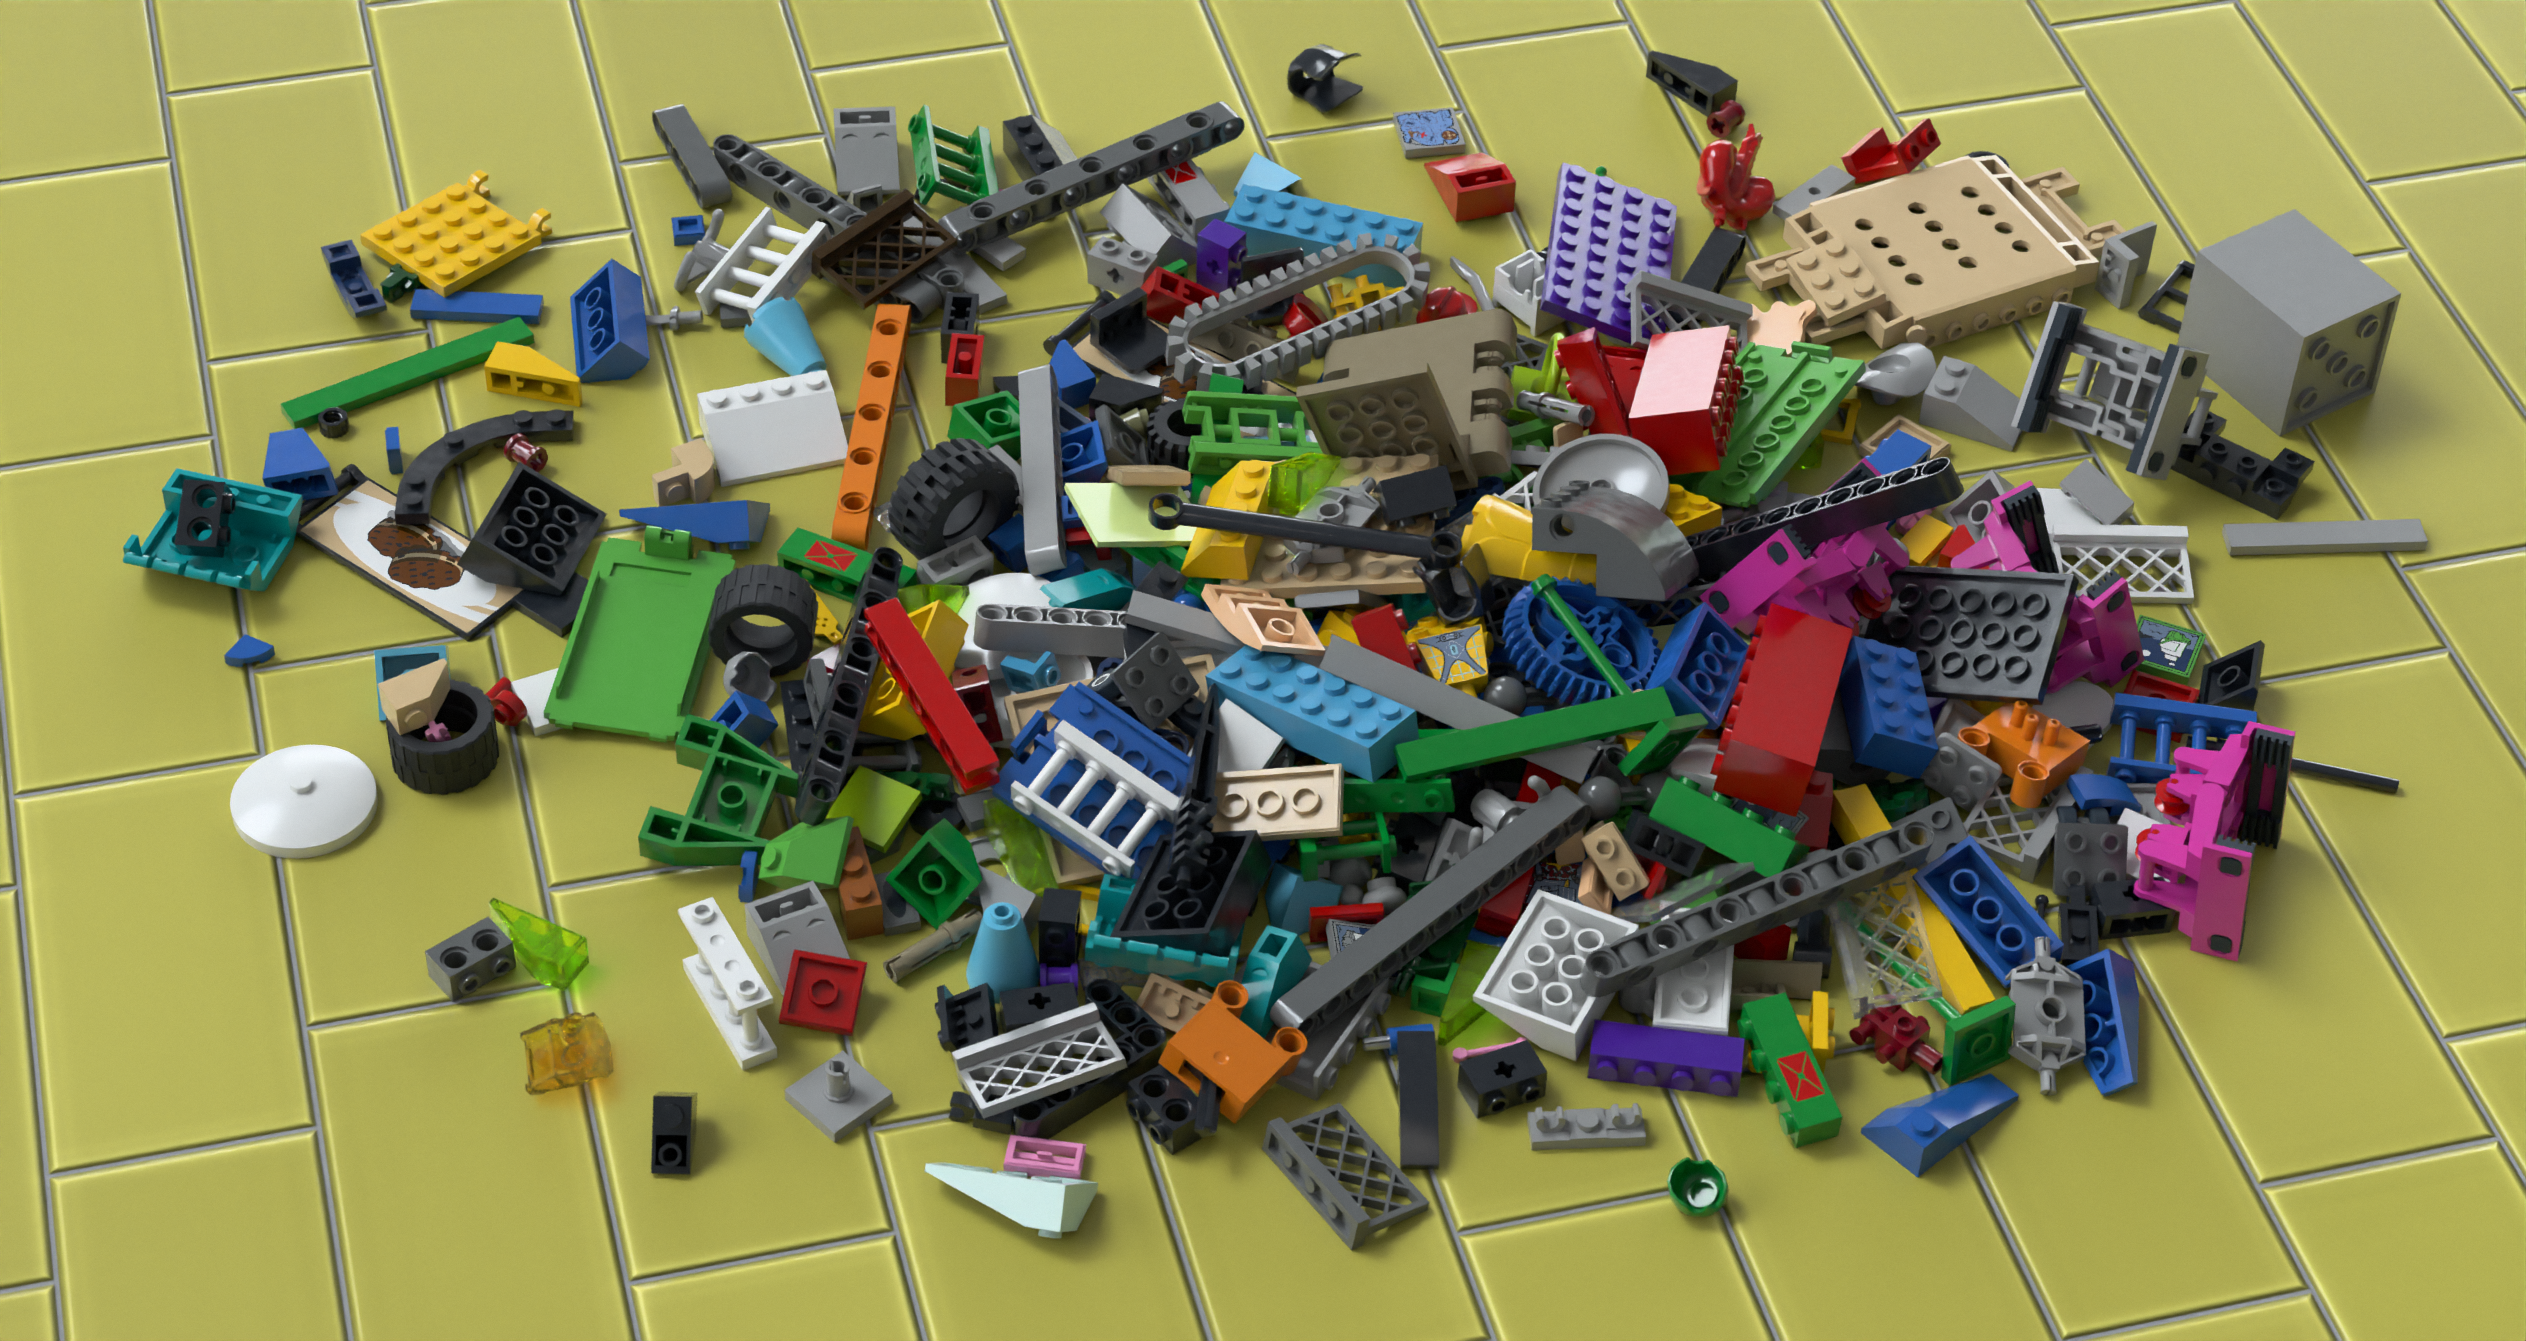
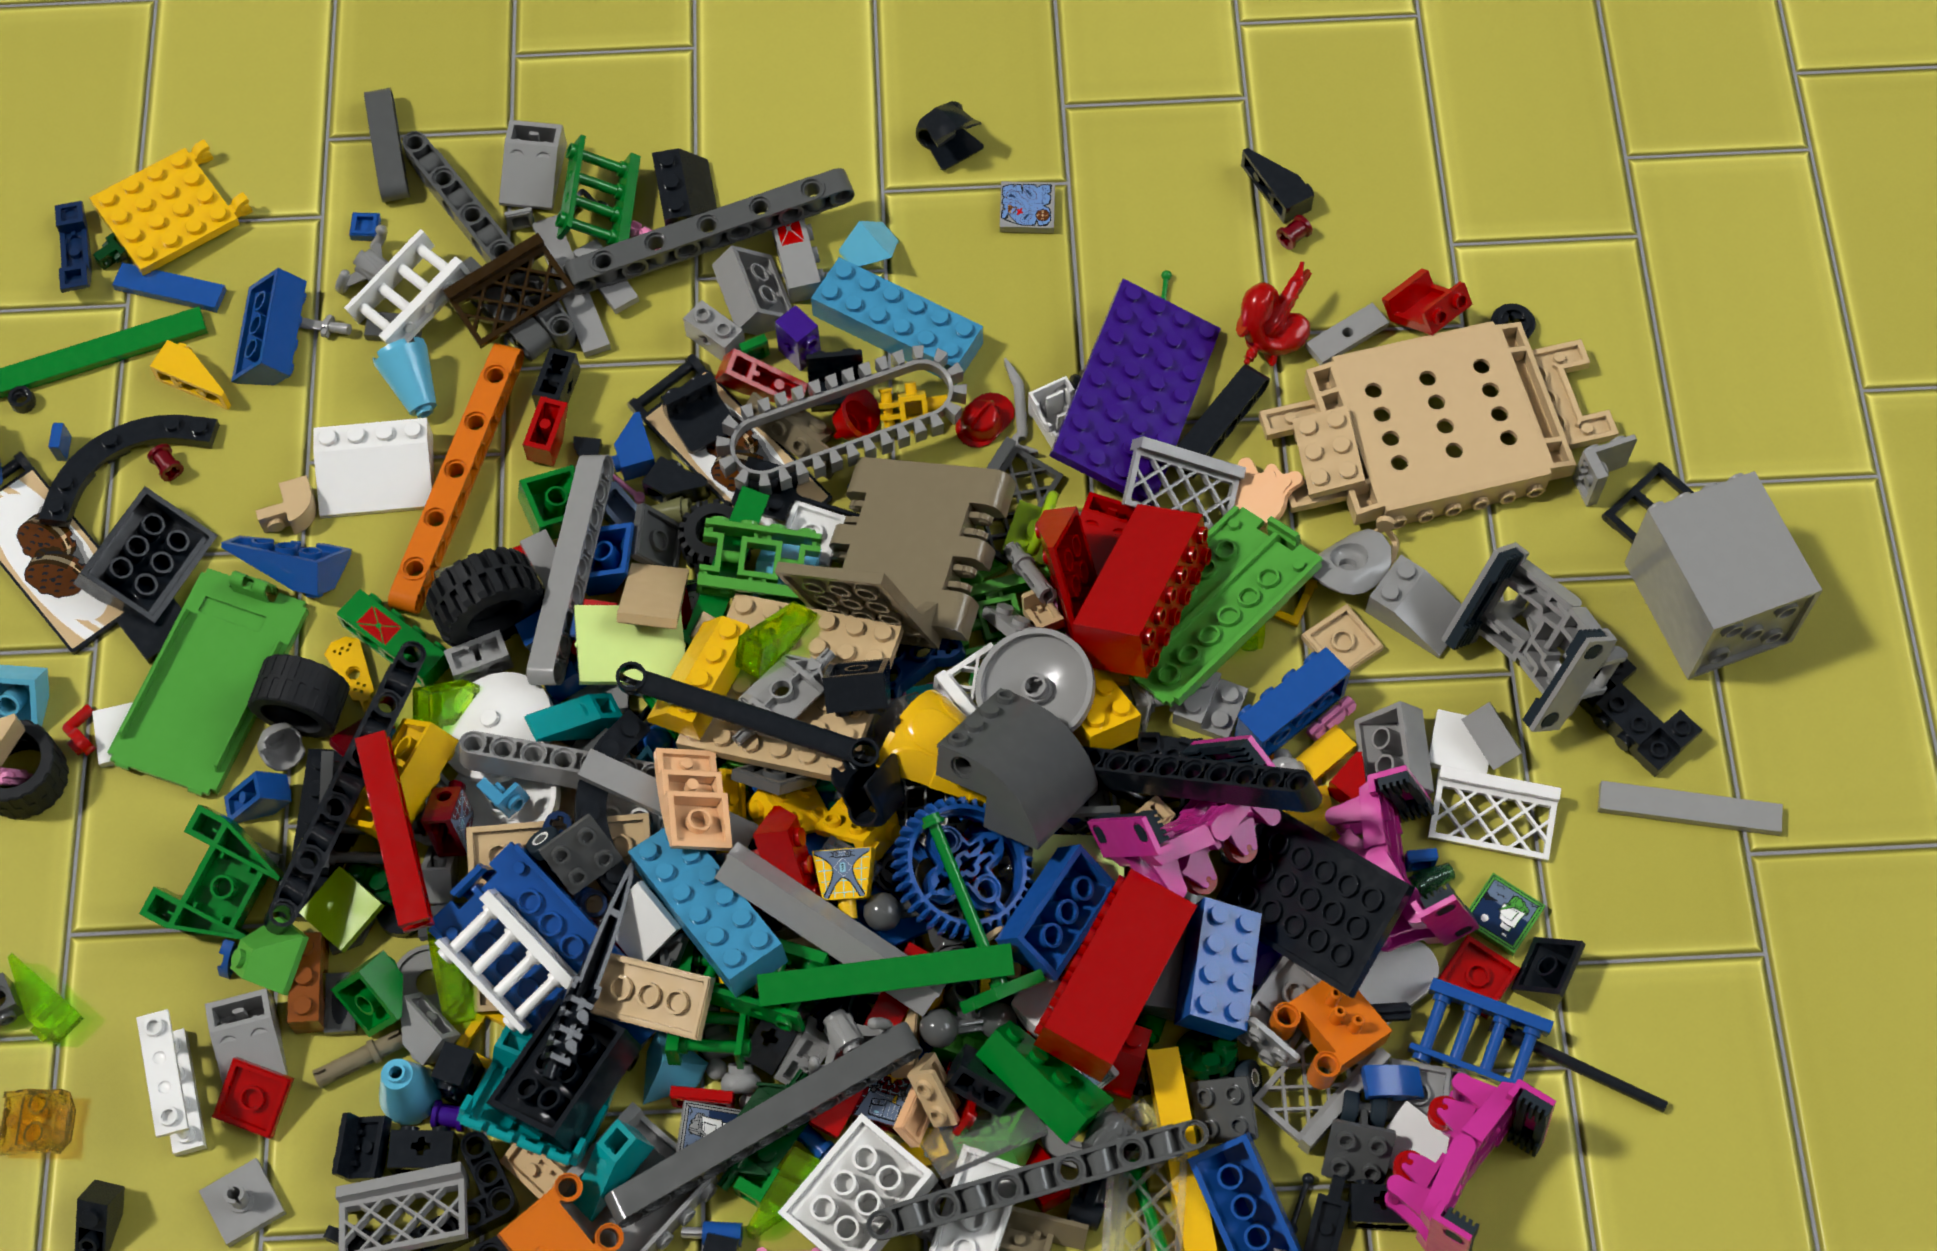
camera: 15 degrees right, 20 degrees up
red slope [1424,152,1516,222] -> none

